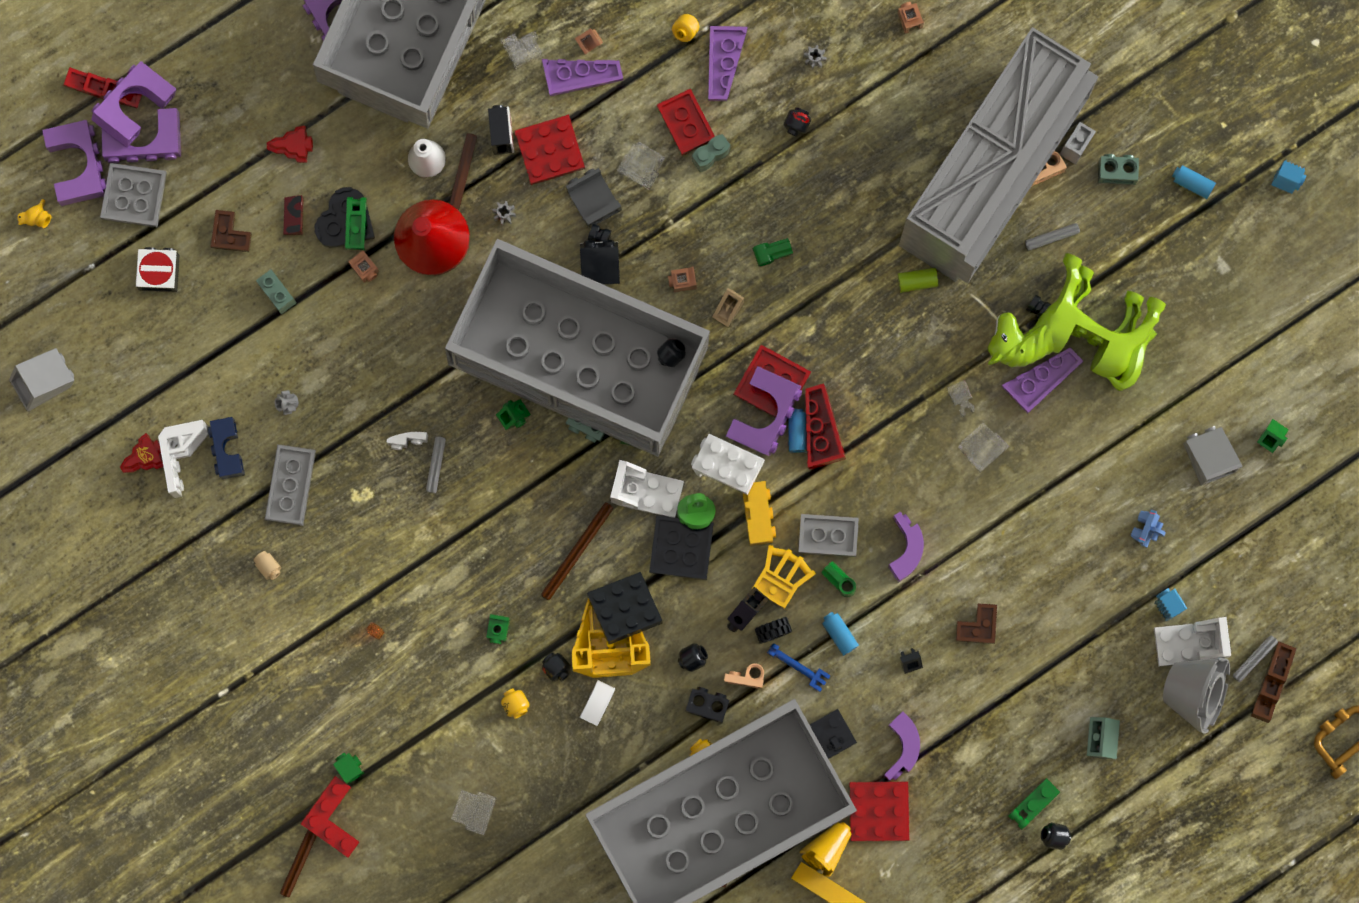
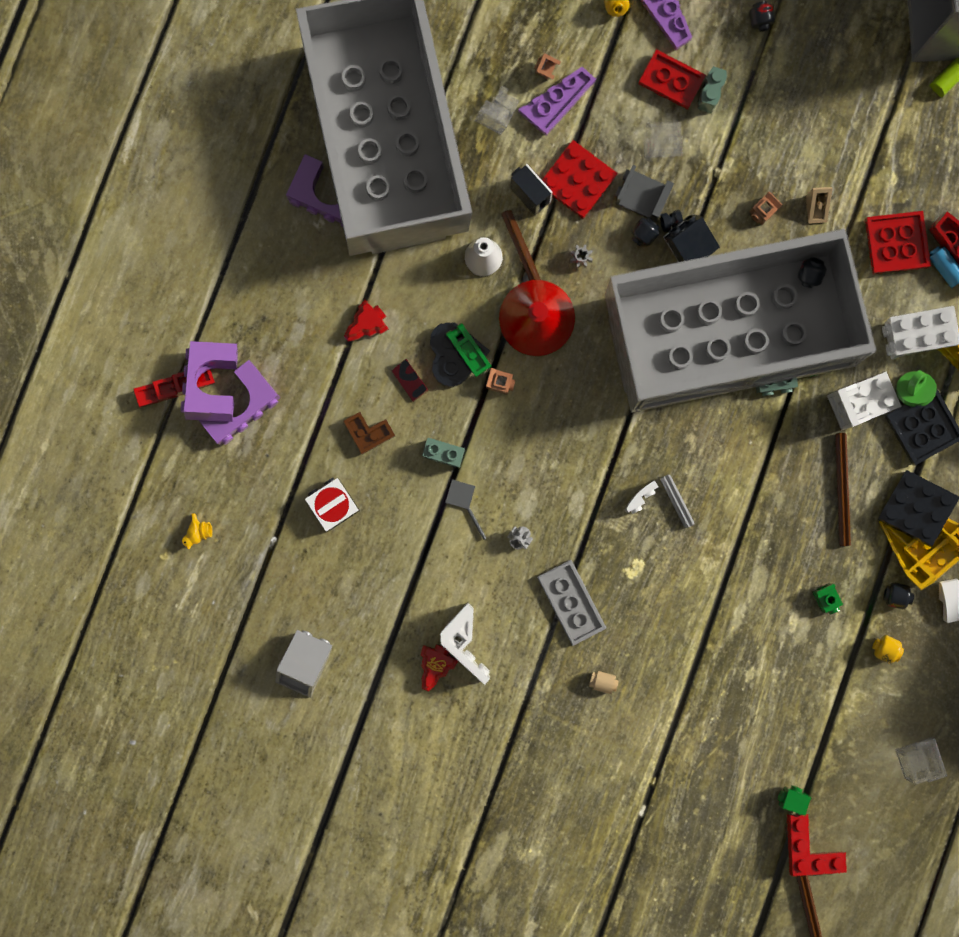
camera: 40 degrees left, 5 degrees up
medium lavender arch [42,120,106,206] -> none
light grey plate [100,163,167,227] -> none
dark blue arch [208,417,245,480] -> none
clear orange axle [365,622,384,640] -> none
green brick [496,399,531,430] -> none
medium lavender arch [726,366,802,456] -> none
green piece [752,238,793,267] -> none
none -> dark grey piece [445,479,486,540]
none -> black head [631,217,659,246]

